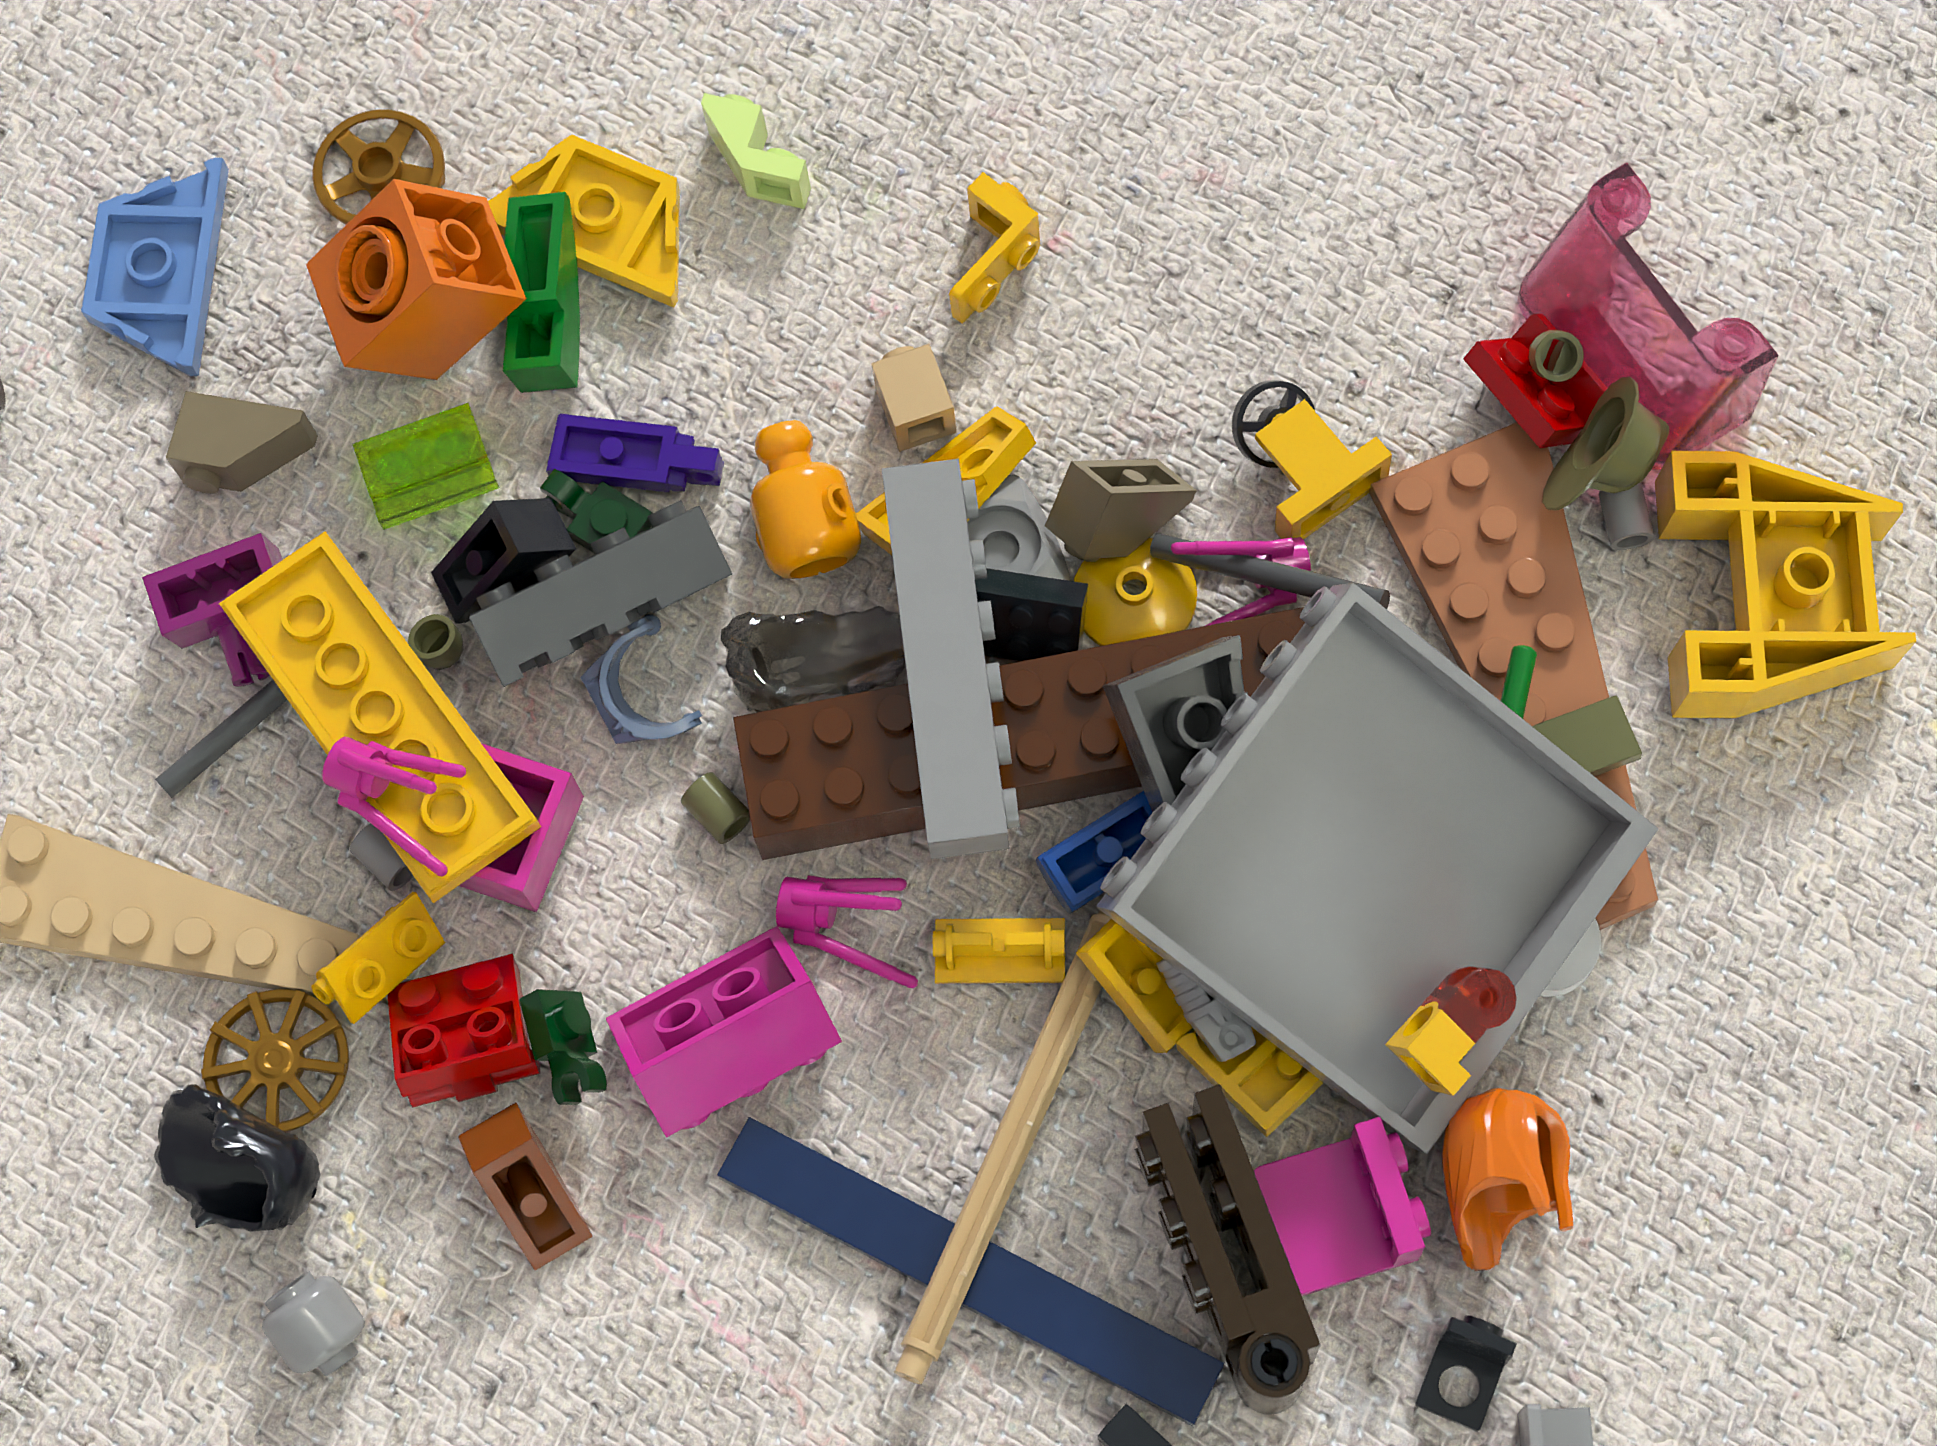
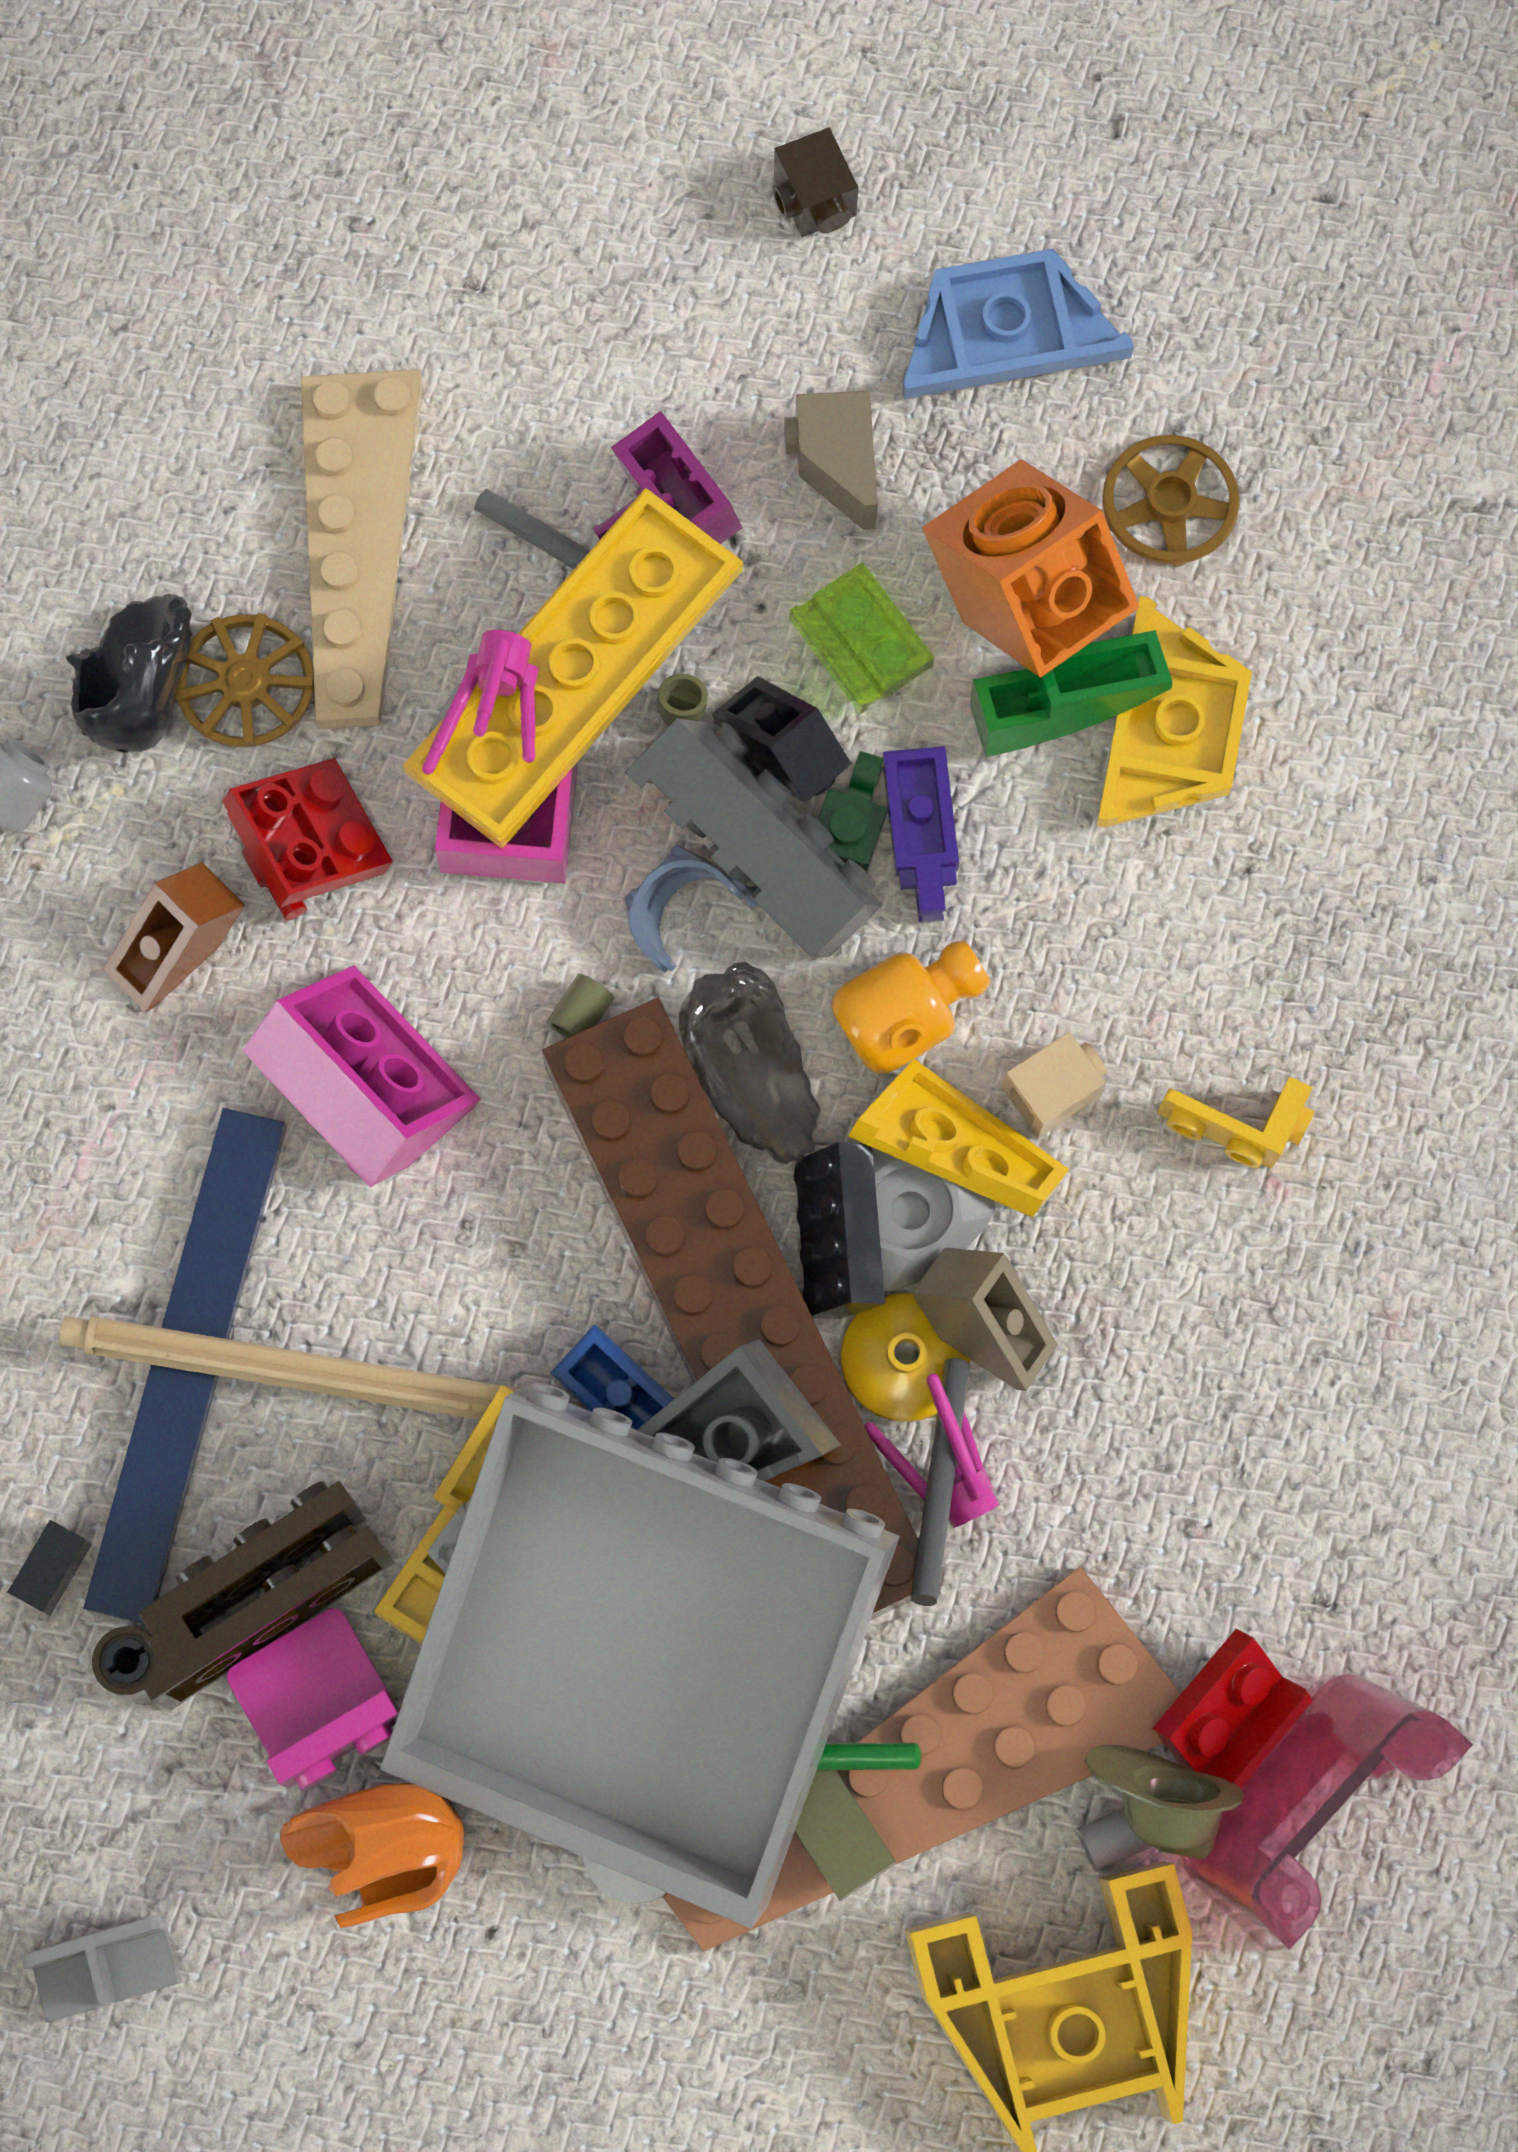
camera: 65 degrees right, 5 degrees up
yellow hinge [311,891,446,1024] -> none
dark green plate [519,989,607,1105] -> none
yellowish green slope [701,93,811,209] -> none
dark pink plant [776,875,918,988] -> none
light grey brick [882,459,1020,859] -> none
yellow hinge [933,918,1065,984] -> none
yellow piece [1232,380,1392,540] -> none
leg [1385,966,1517,1096] -> none
black bracket [1415,1315,1517,1432] -> none
olive hinge [1528,330,1584,382] -> none

